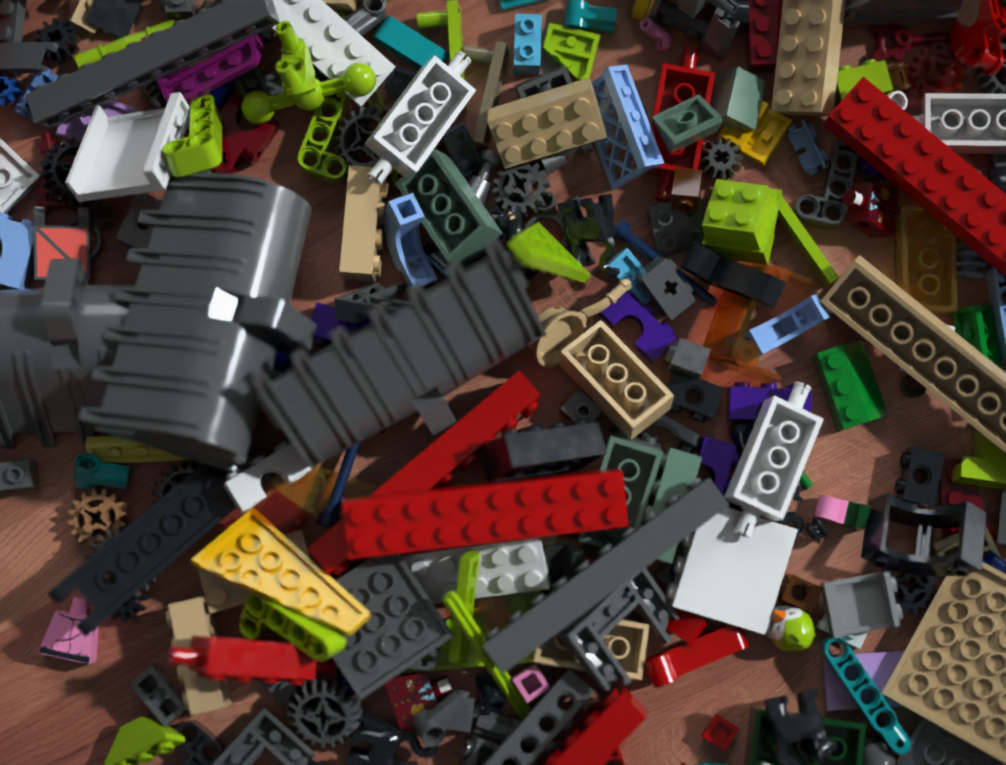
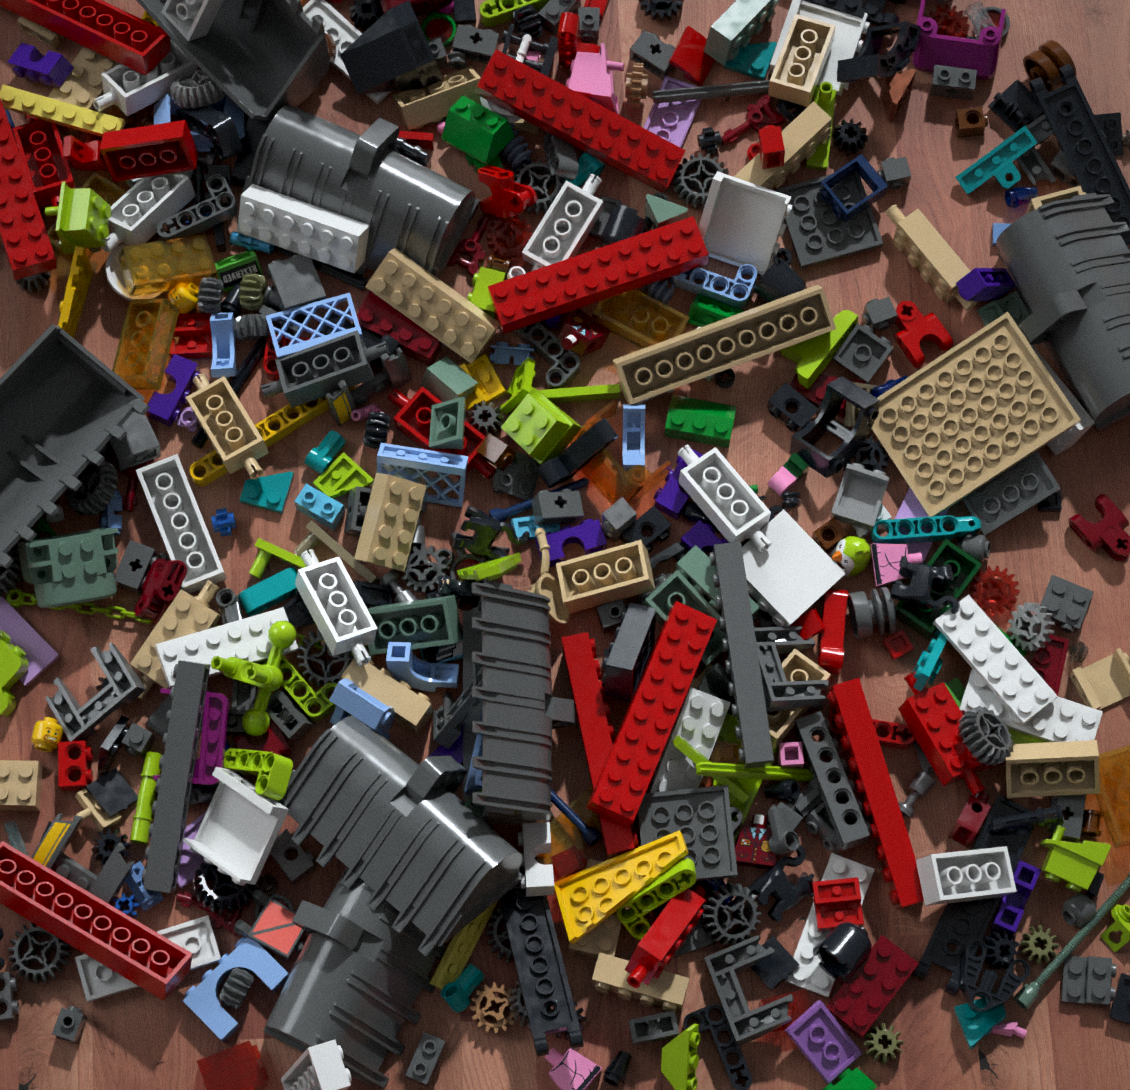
camera: 55 degrees left, 10 degrees down
none -> dark grey brick [266,690,315,740]
none -> light blue window [329,678,395,741]
none -> black gear [363,411,391,449]
none -> lime wing [500,357,535,414]
none -> black cone [603,1050,632,1087]
none -> dark grey wheel [848,587,896,639]
none -> bright pink torso [870,543,923,587]

